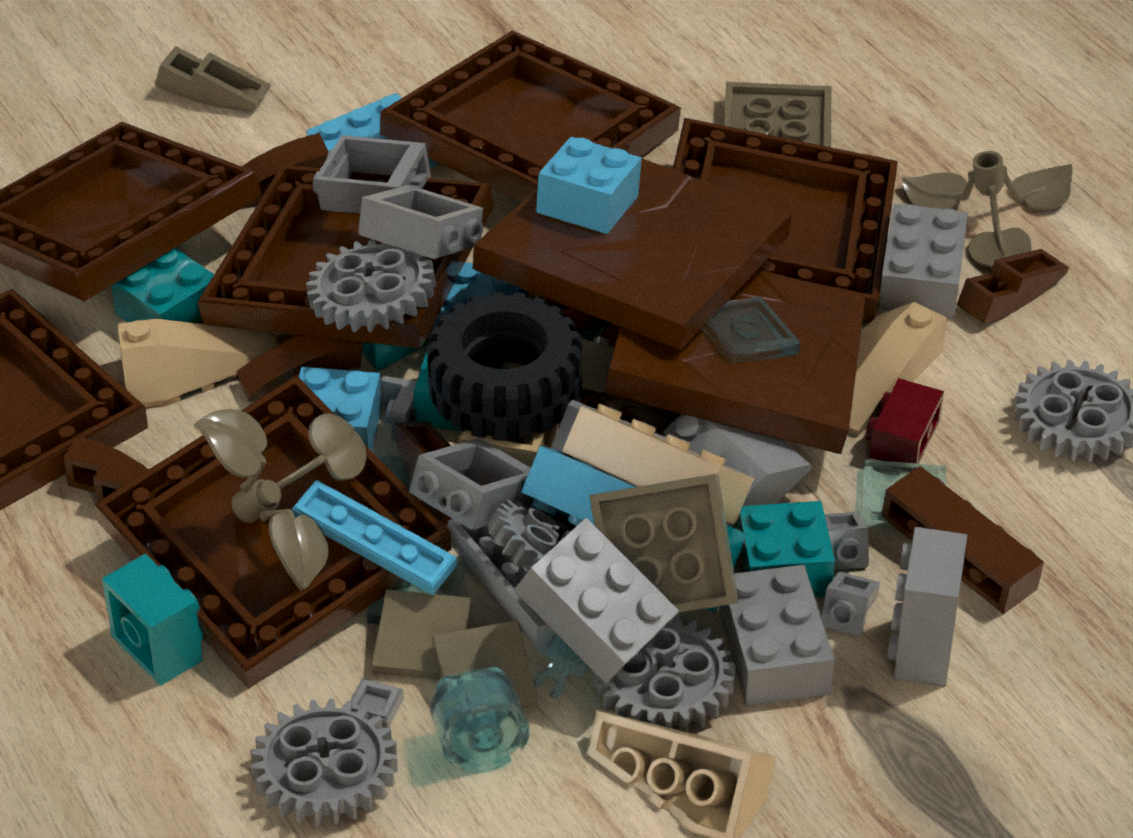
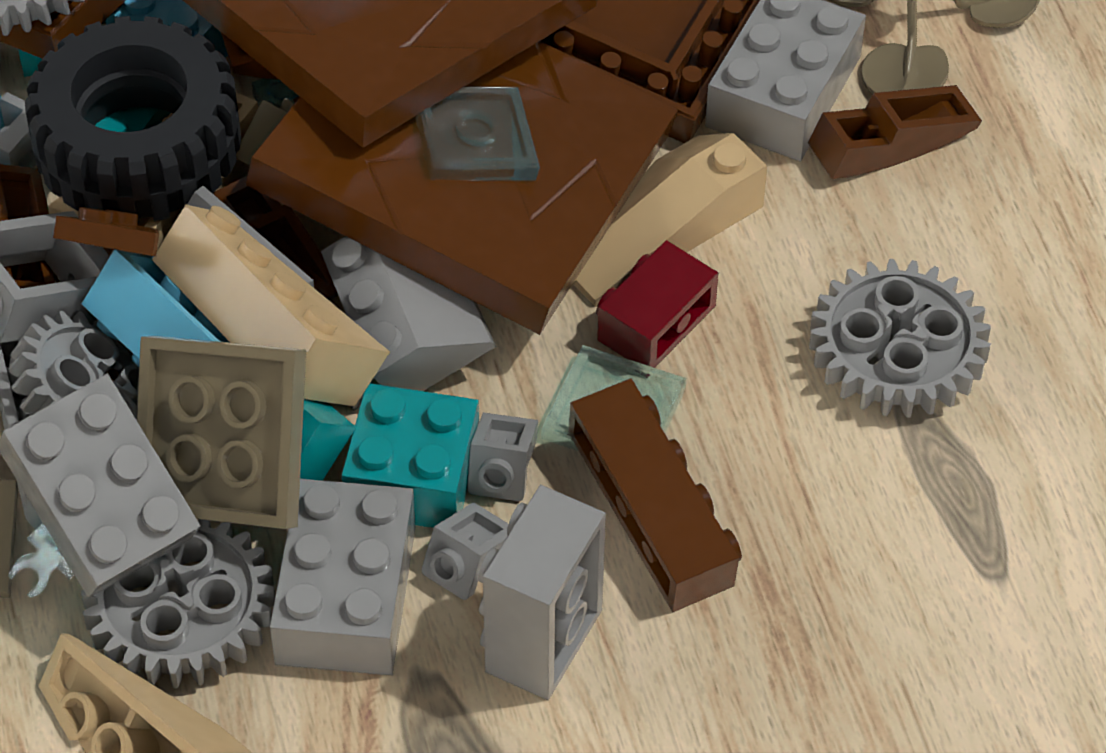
camera: 15 degrees right, 10 degrees up
none -> reddish brown wing [53,207,159,256]

